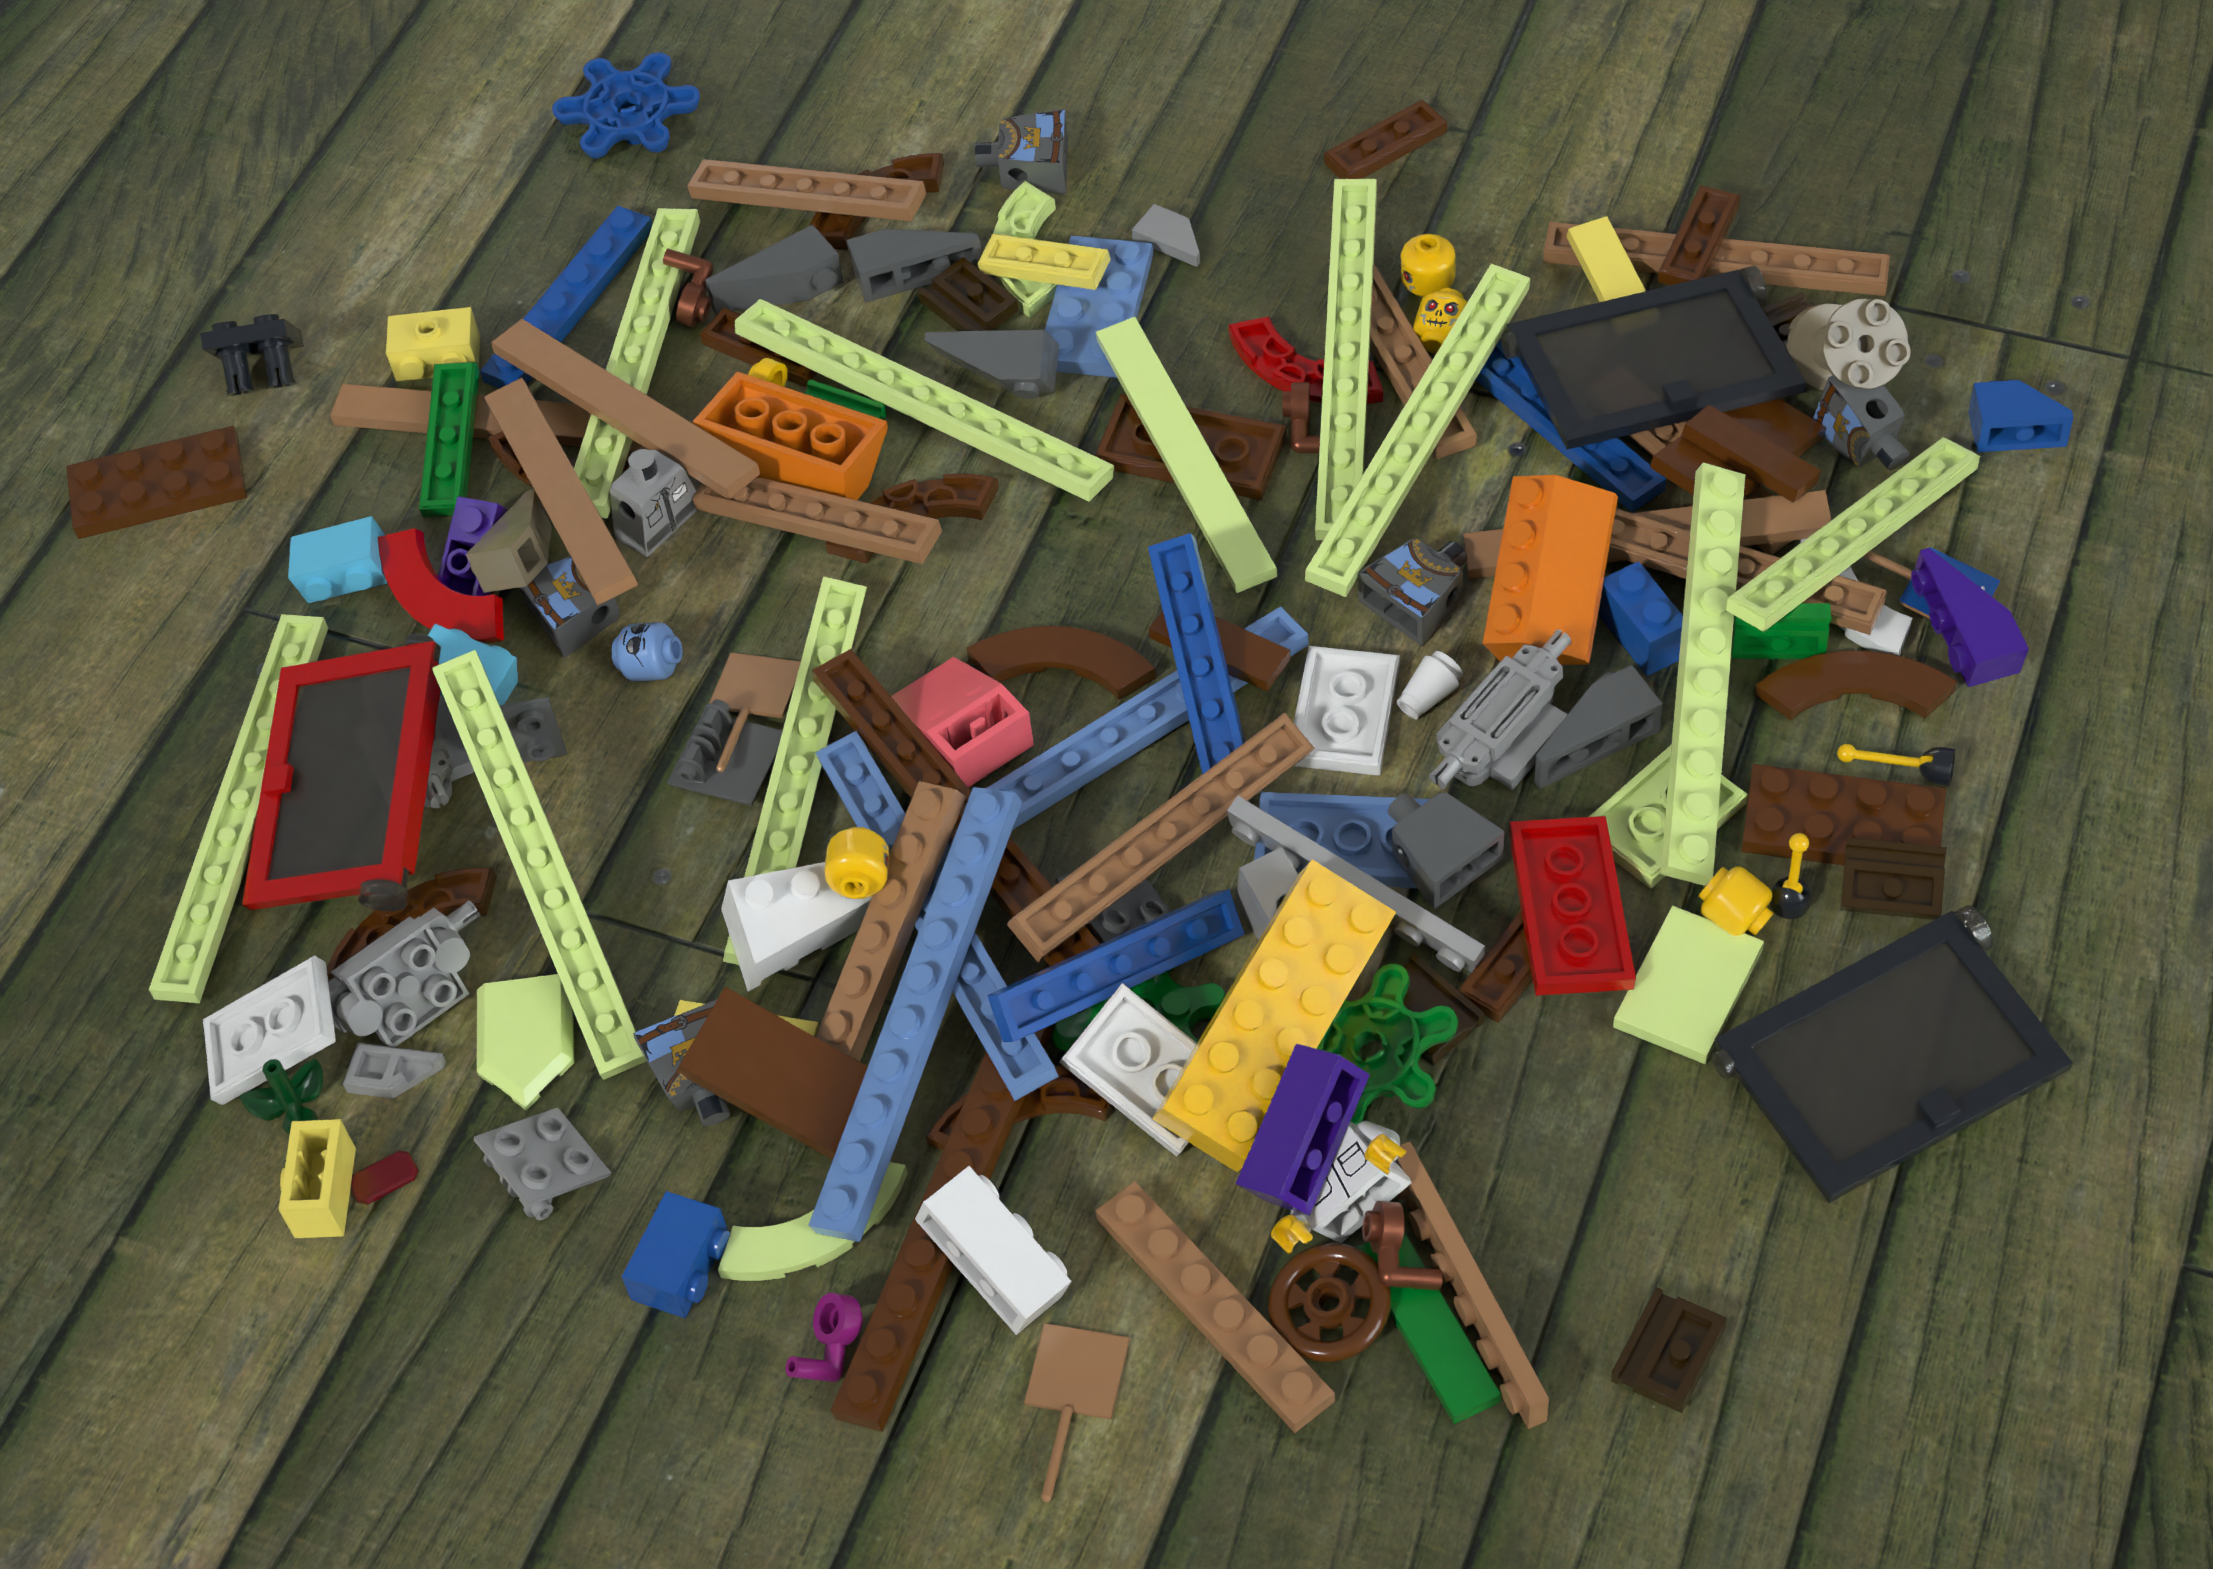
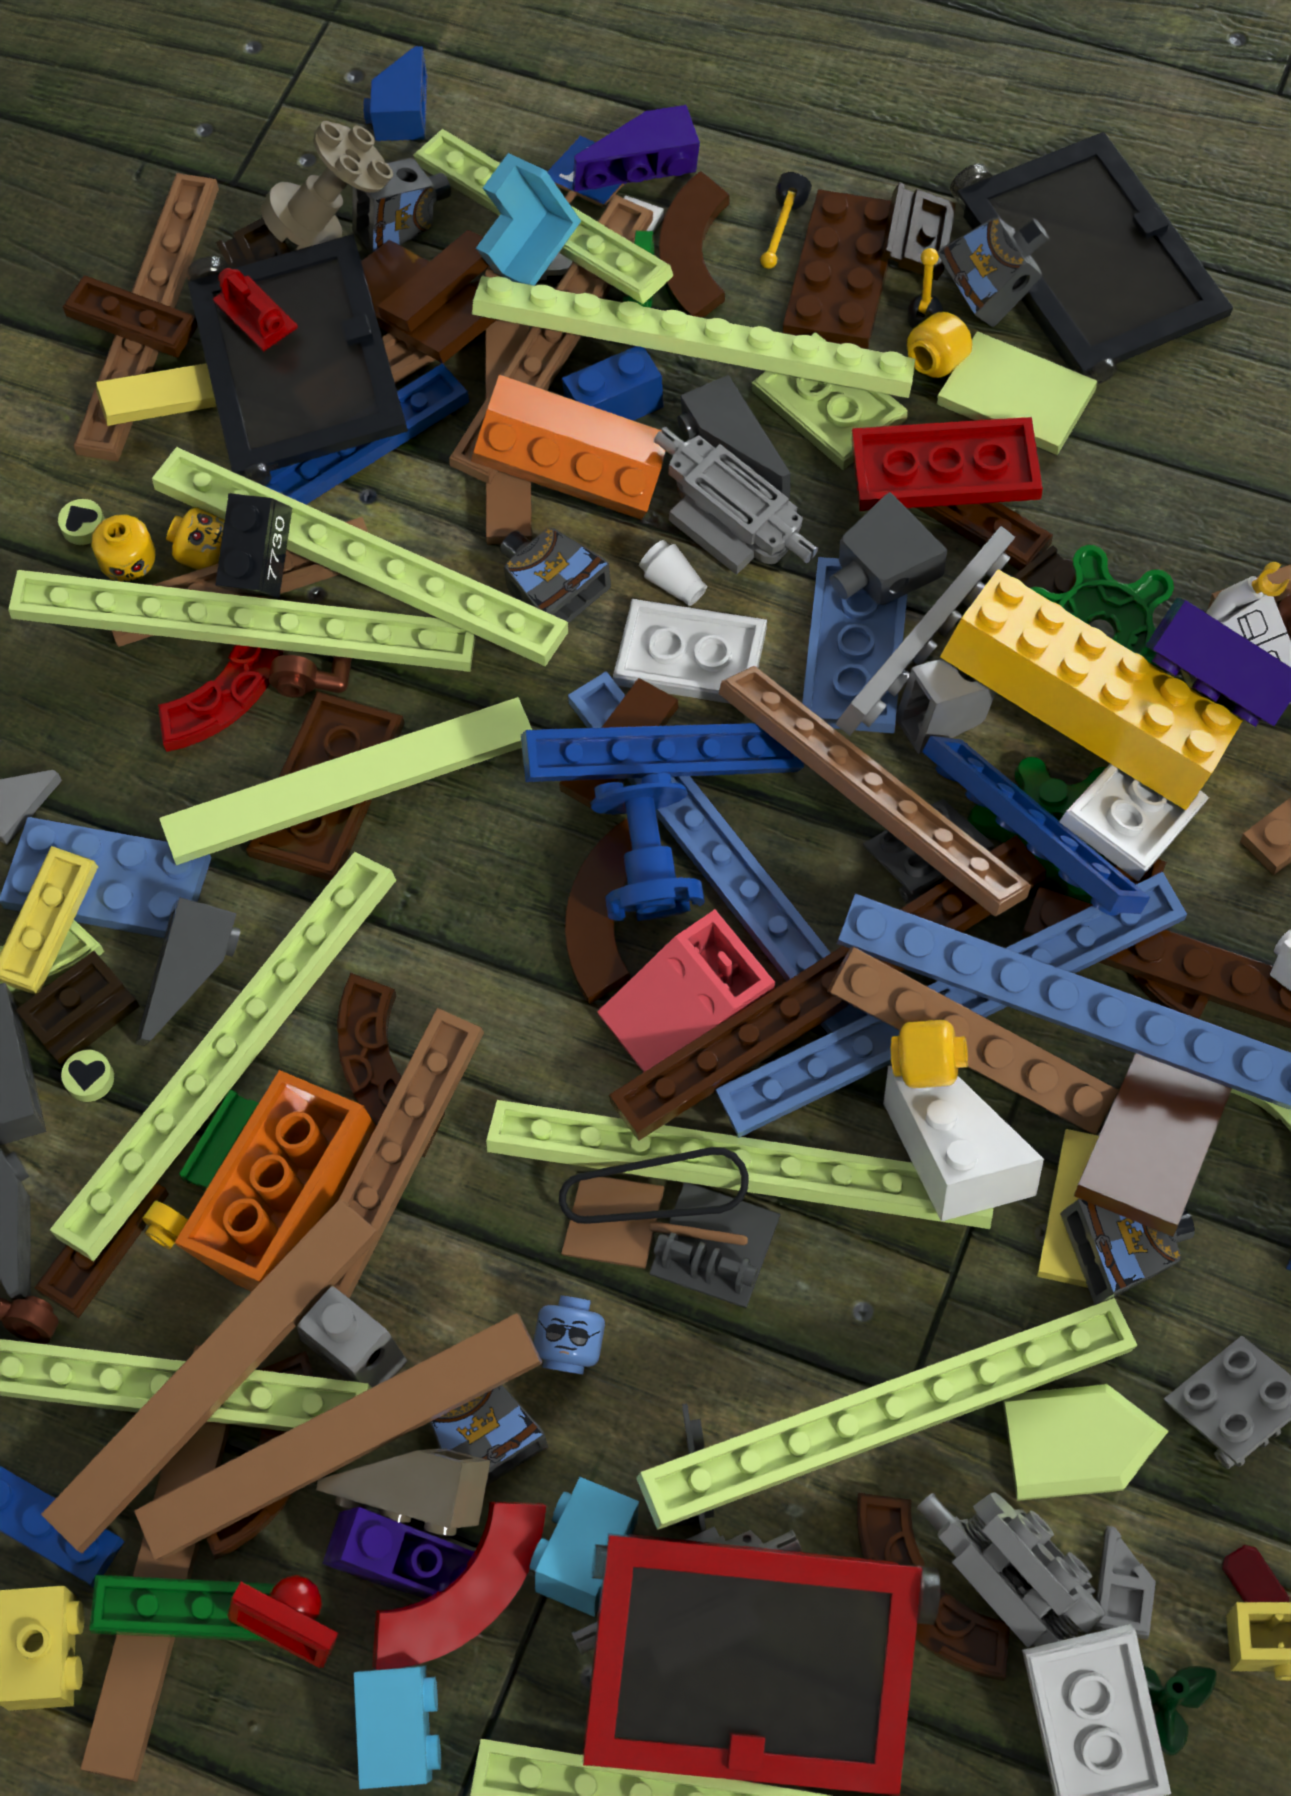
camera: 90 degrees left, 10 degrees up
none -> yellowish green tile [58,499,105,545]
none -> yellowish green tile [61,1050,114,1102]
none -> red hinge [213,268,298,352]
none -> black brick [215,493,292,598]
none -> red tile [227,1575,338,1668]
none -> medium azure panel [476,153,581,286]
none -> black piece [559,1147,749,1224]
none -> blue piece [591,773,705,921]
none -> torso [937,217,1050,327]

